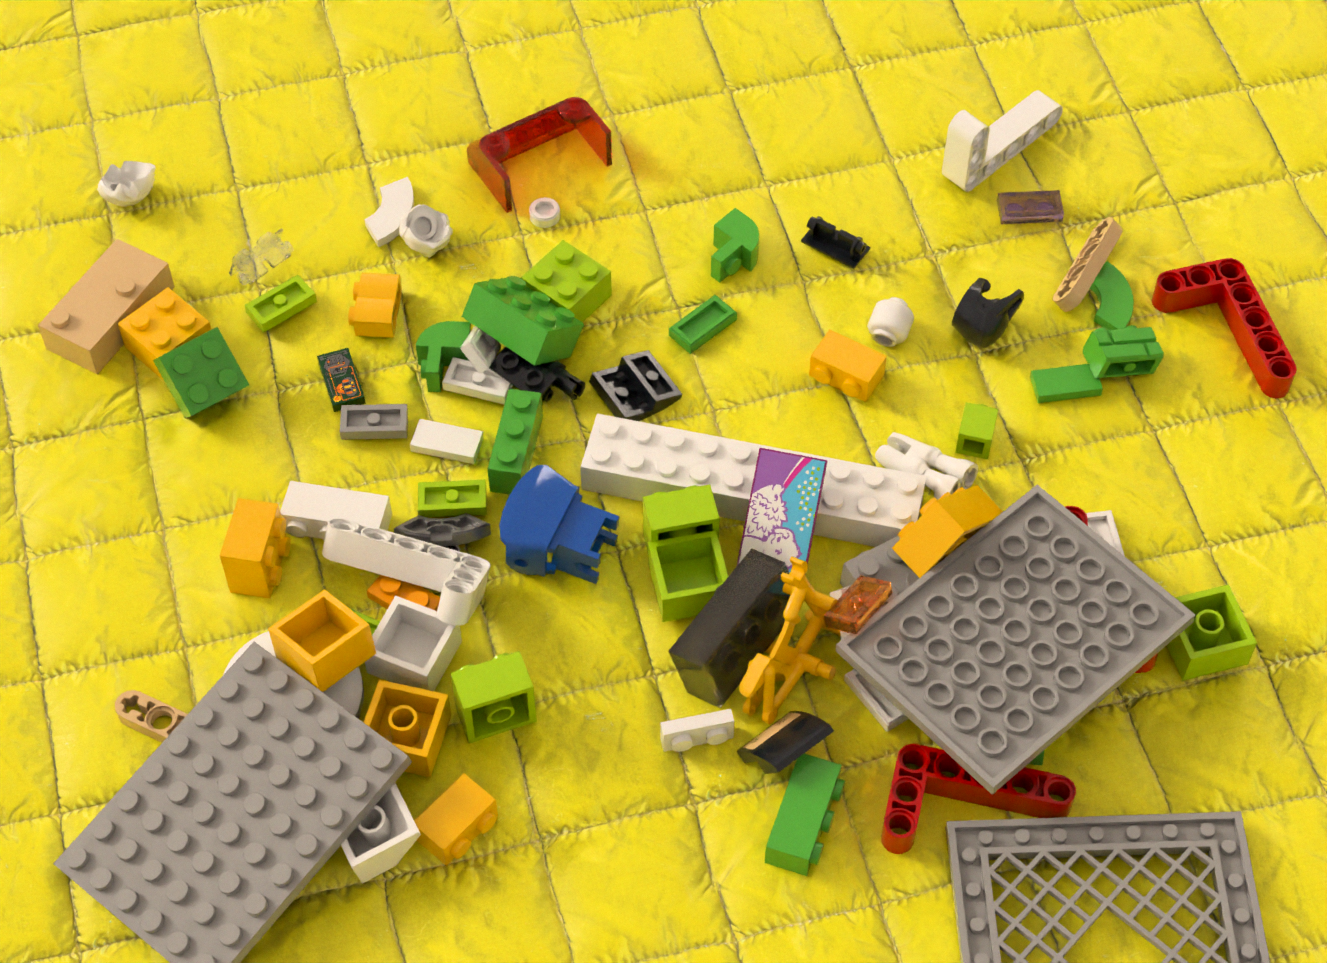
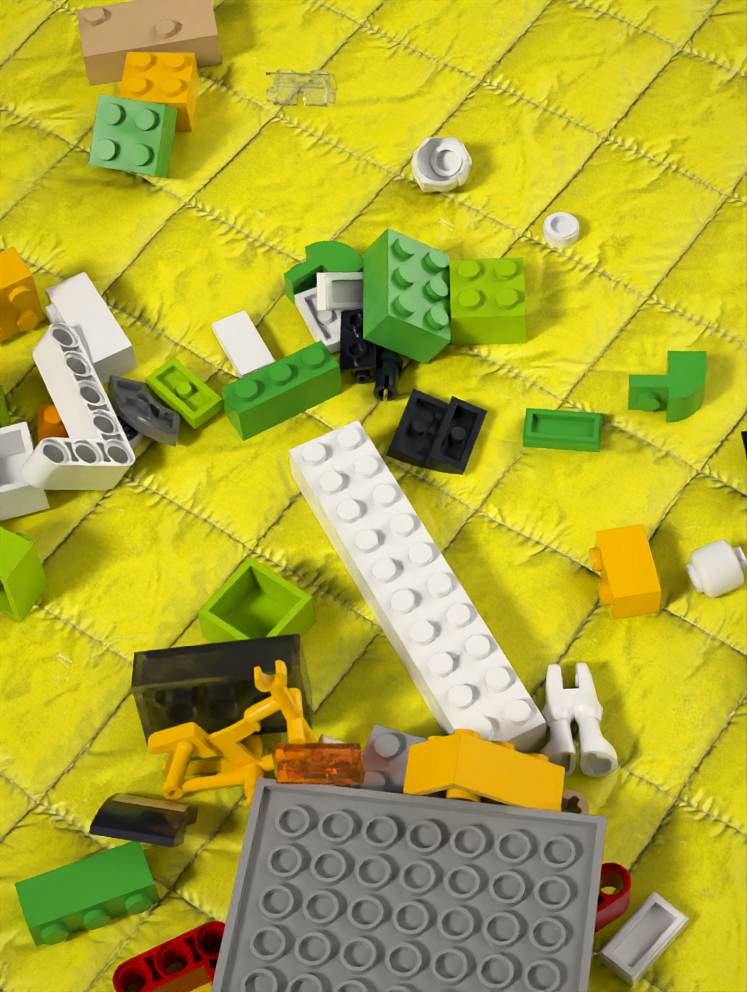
camera: 55 degrees right, 0 degrees up
lime plate [244,275,317,333] -> none
tile [317,348,366,412] -> none
light grey plate [340,404,408,440] -> none
yellow brick [348,273,402,338] -> none
white tile [364,177,414,247] -> none
clear red windscreen [467,97,612,213] -> none
blue piece [499,465,619,584] -> none
lime brick [643,484,720,551] -> none
white plate [660,709,734,752] -> none
tile [733,448,828,592] -> none
lime brick [955,402,998,459] -> none

